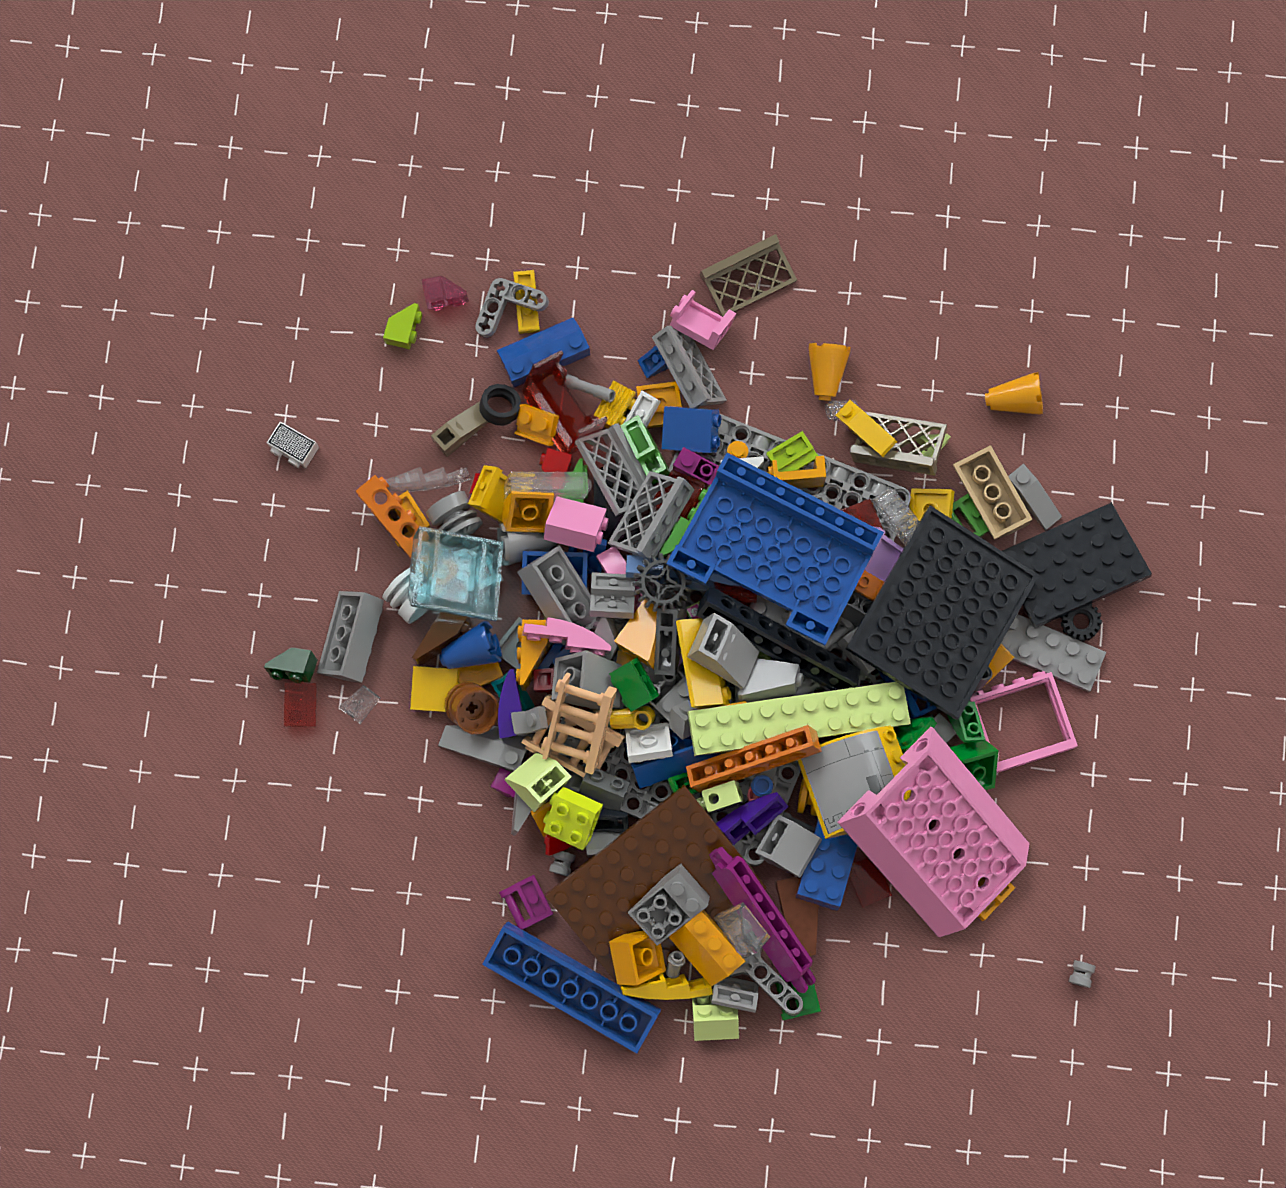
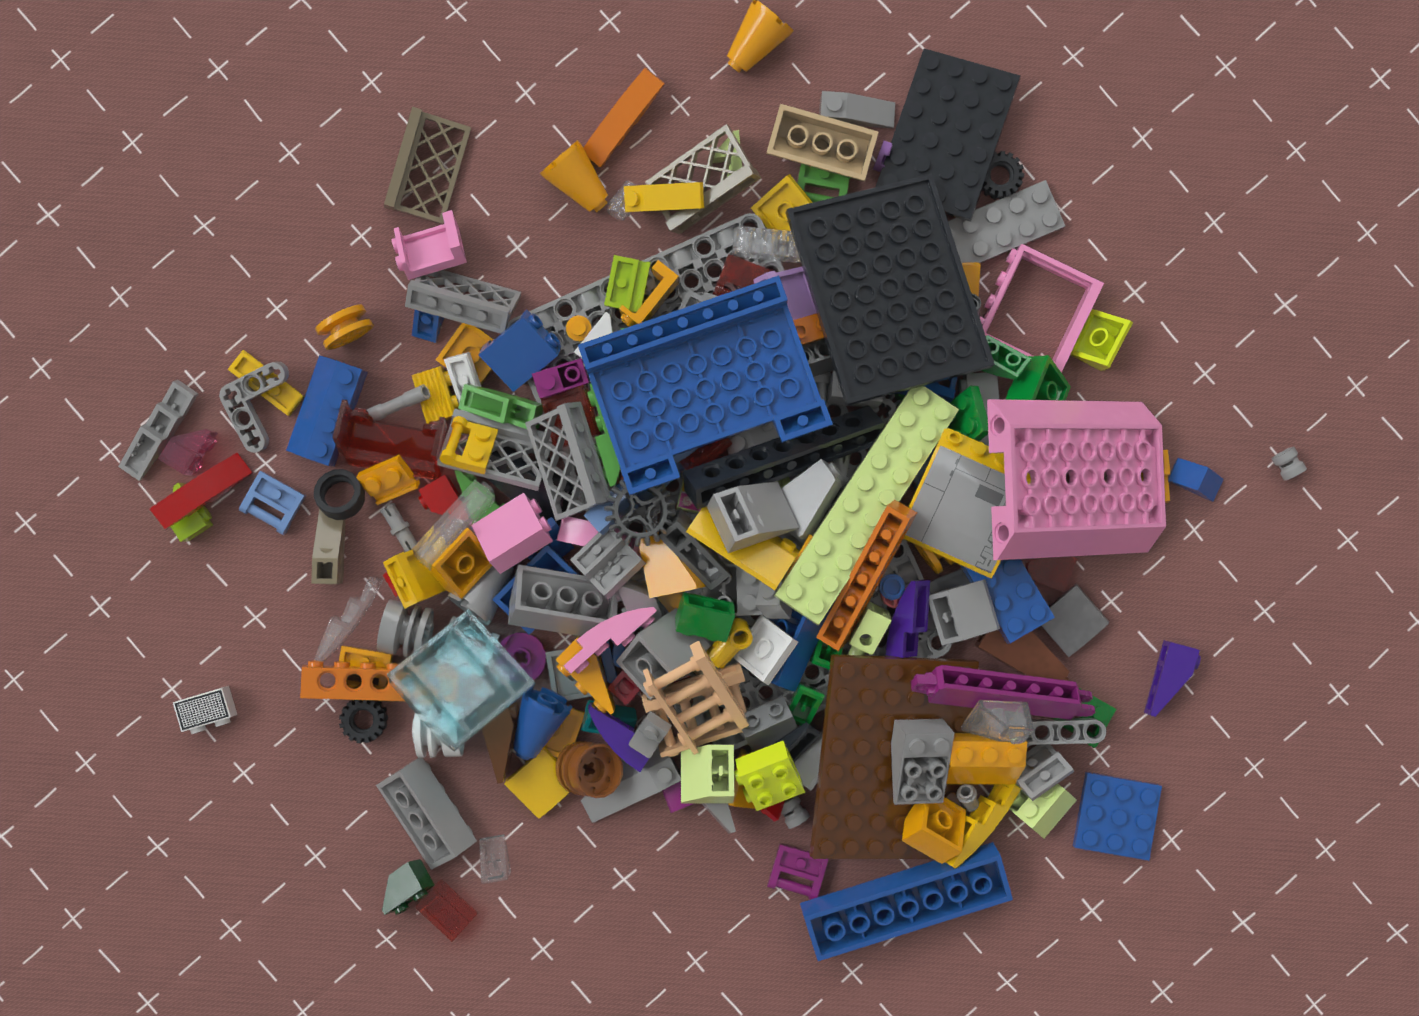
camera: 45 degrees left, 10 degrees up
none -> light grey slope [118,380,198,481]
none -> red slope [149,453,253,530]
none -> medium blue plate [239,471,306,535]
none -> light orange wheel [315,304,374,350]
none -> black tyre [339,700,388,744]
none -> light grey pin [380,503,420,552]
none -> yellow plate [439,416,498,475]
none -> magenta plate [496,632,546,683]
none -> orange slope [583,68,665,167]
none -> green slope [788,682,825,726]
none -> medium lavender tile [873,141,893,172]
none -> flat silver slope [1041,584,1109,657]
none -> neon yellow slope [1070,309,1133,371]
none -> blue plate [1073,772,1162,861]
none -> dark purple slope [1144,640,1201,717]
none -> blue slope [1168,458,1224,502]

